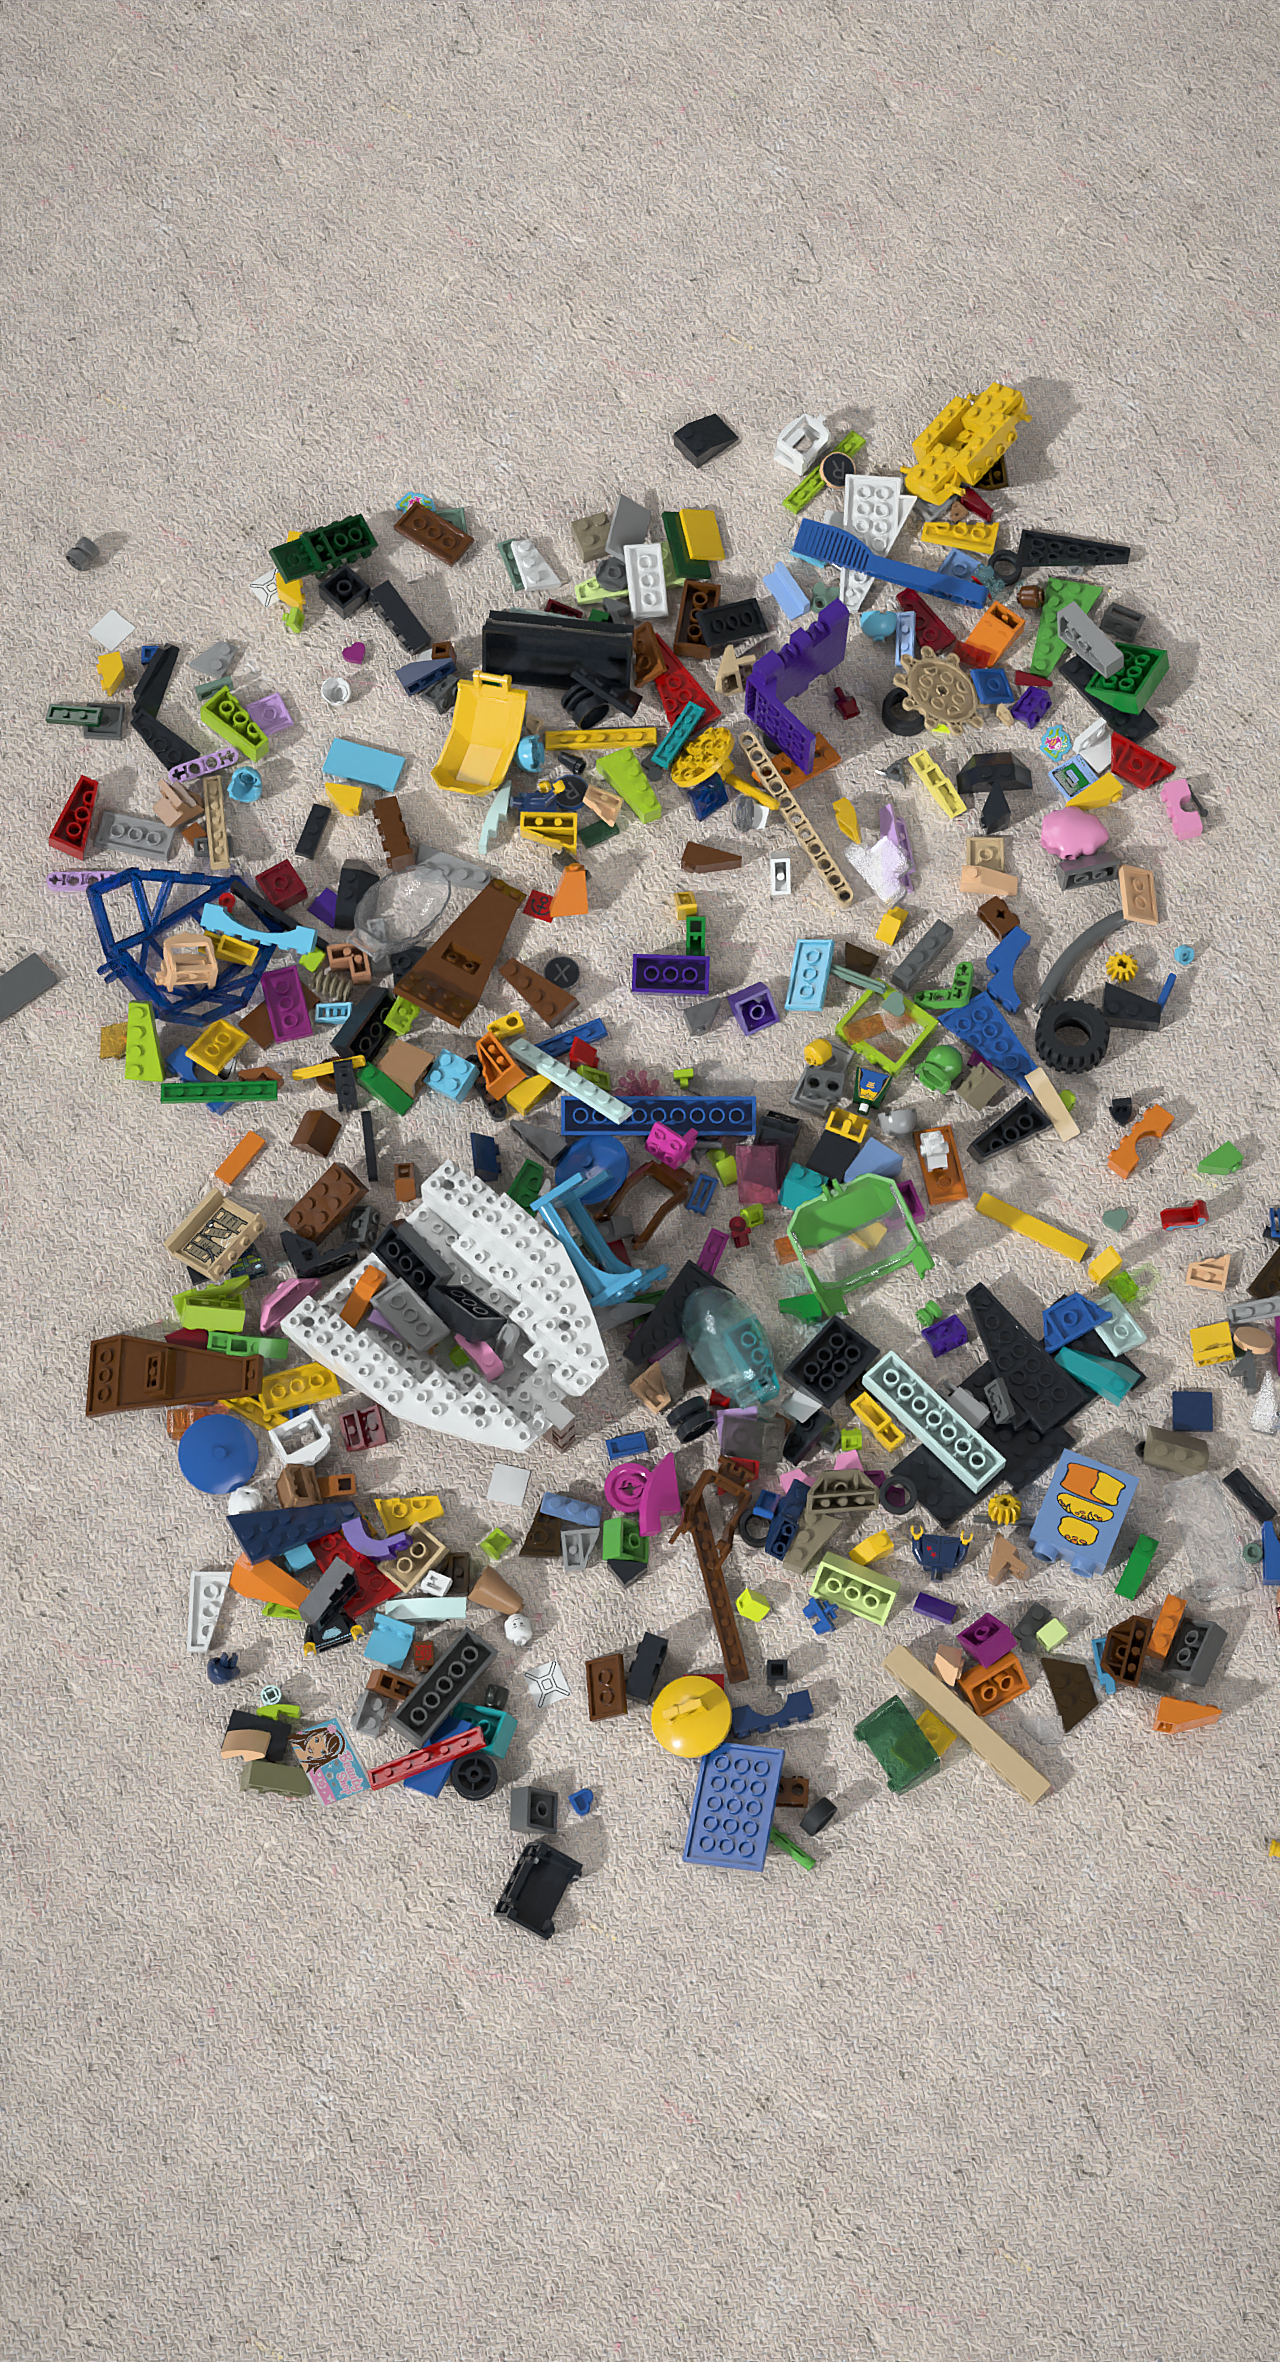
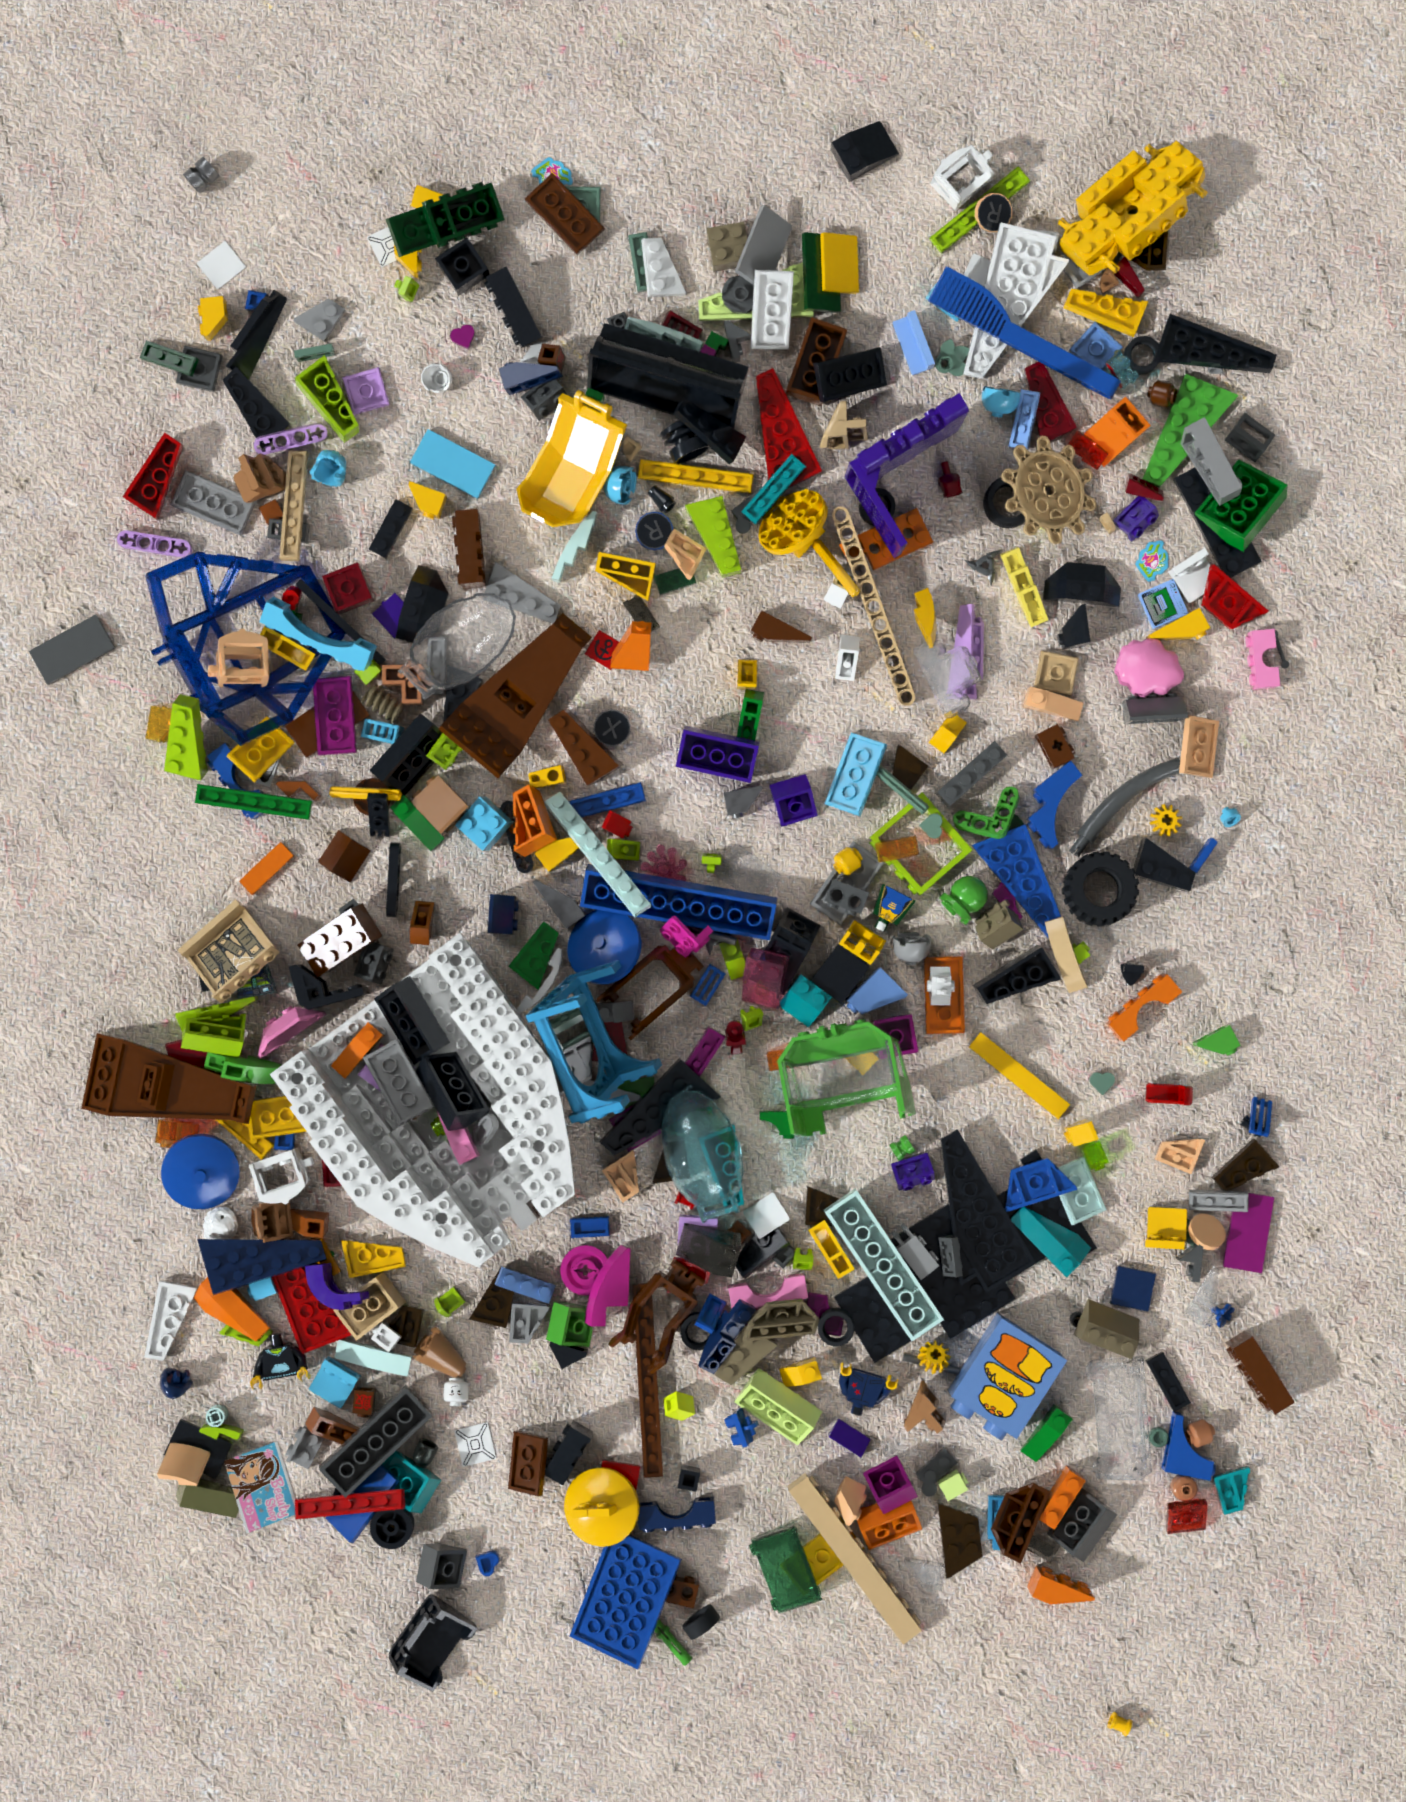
camera: 10 degrees right, 20 degrees up
wedge [298,1557,360,1631] -> none
dark blue torso [510,780,565,812] -> none
dark orange wing [633,621,667,688] -> none
black wheel [666,1396,718,1444] -> none
clear blue plate [687,772,729,822] -> none
clear tile [732,795,754,833] -> none
black slope [783,1315,881,1409] -> none
blue plate [970,668,1015,704] -> none

